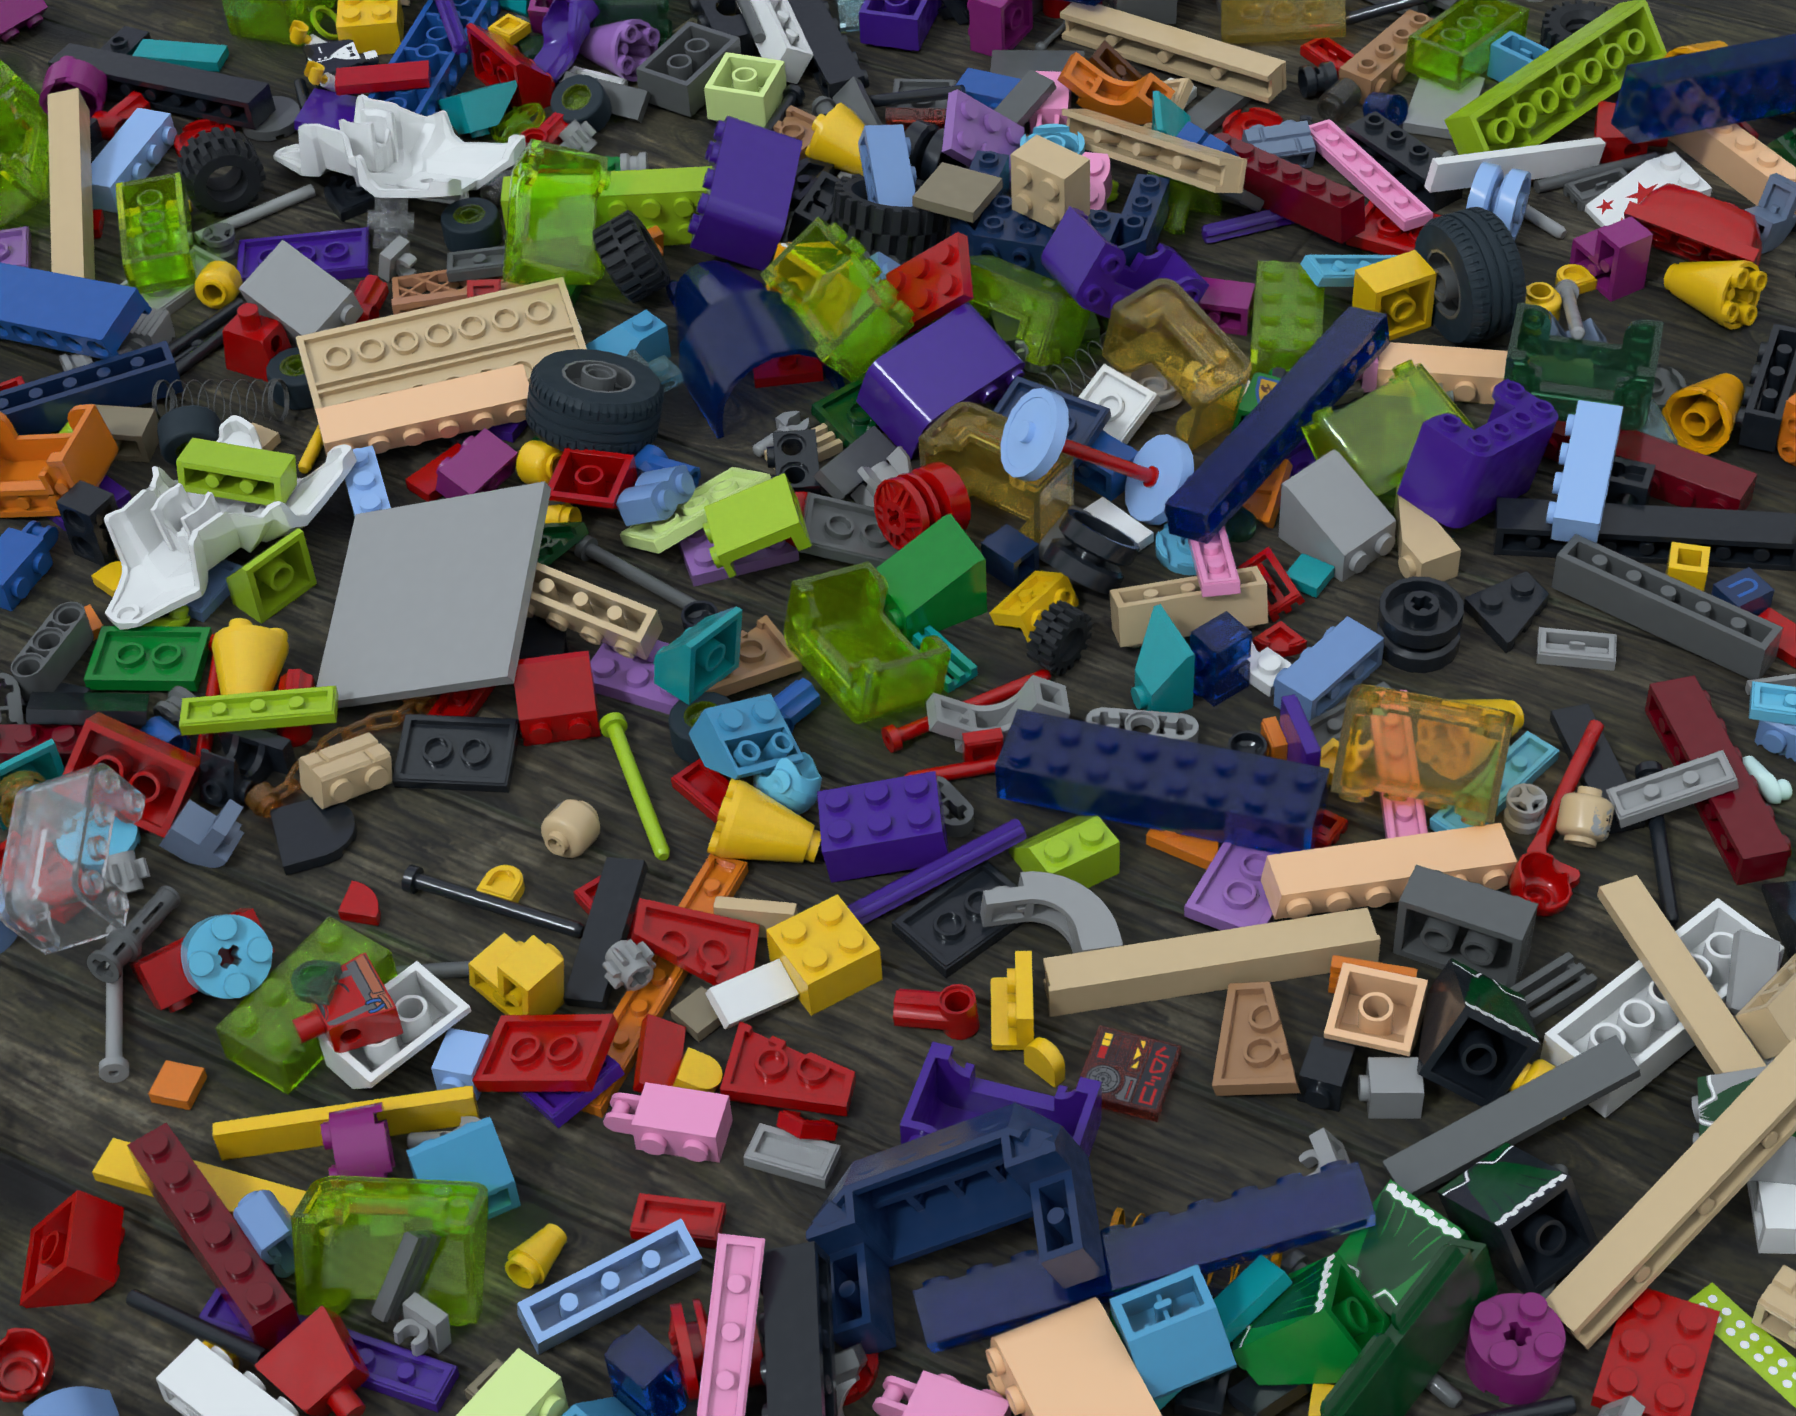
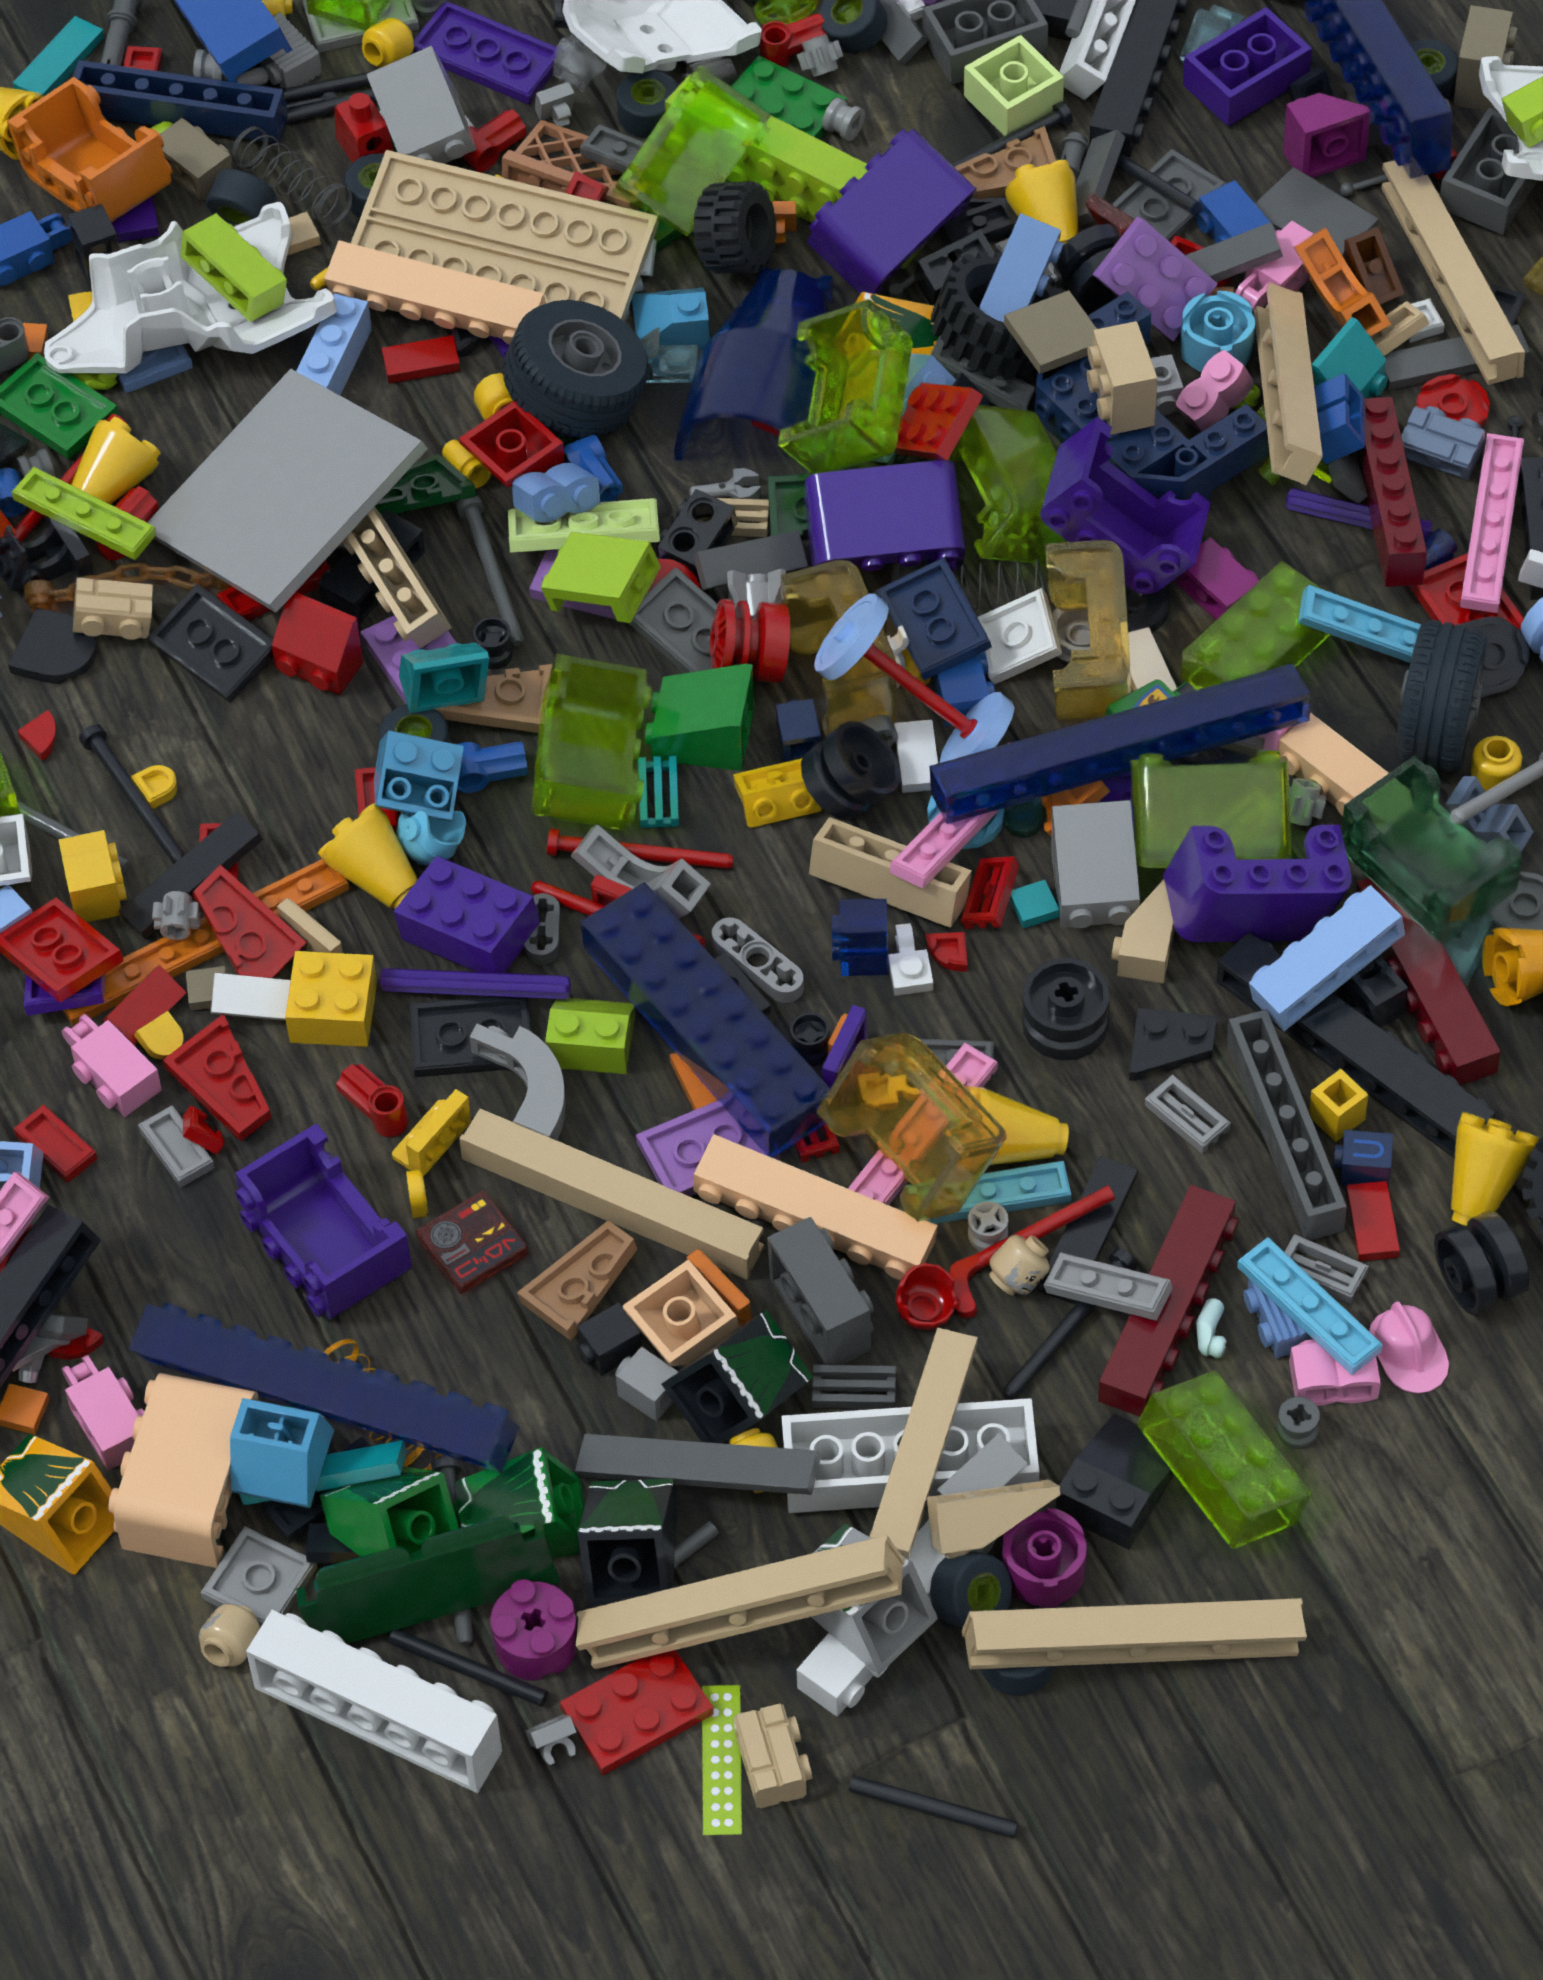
camera: 35 degrees right, 10 degrees up
lime slope [225,528,317,624] -> none
magenta brick [436,428,518,498] -> none
tan head [541,799,600,858] -> none
lime bar [599,712,670,861] -> none
dark blue wedge [806,1103,1106,1354] -> none
black tyre [1026,600,1093,675] -> none
teal slope [1131,604,1195,713] -> none
medium blue brick [1273,616,1384,721] -> none
light grey tile [1299,1127,1358,1188] -> none
yellow brick [1351,250,1437,345] -> none

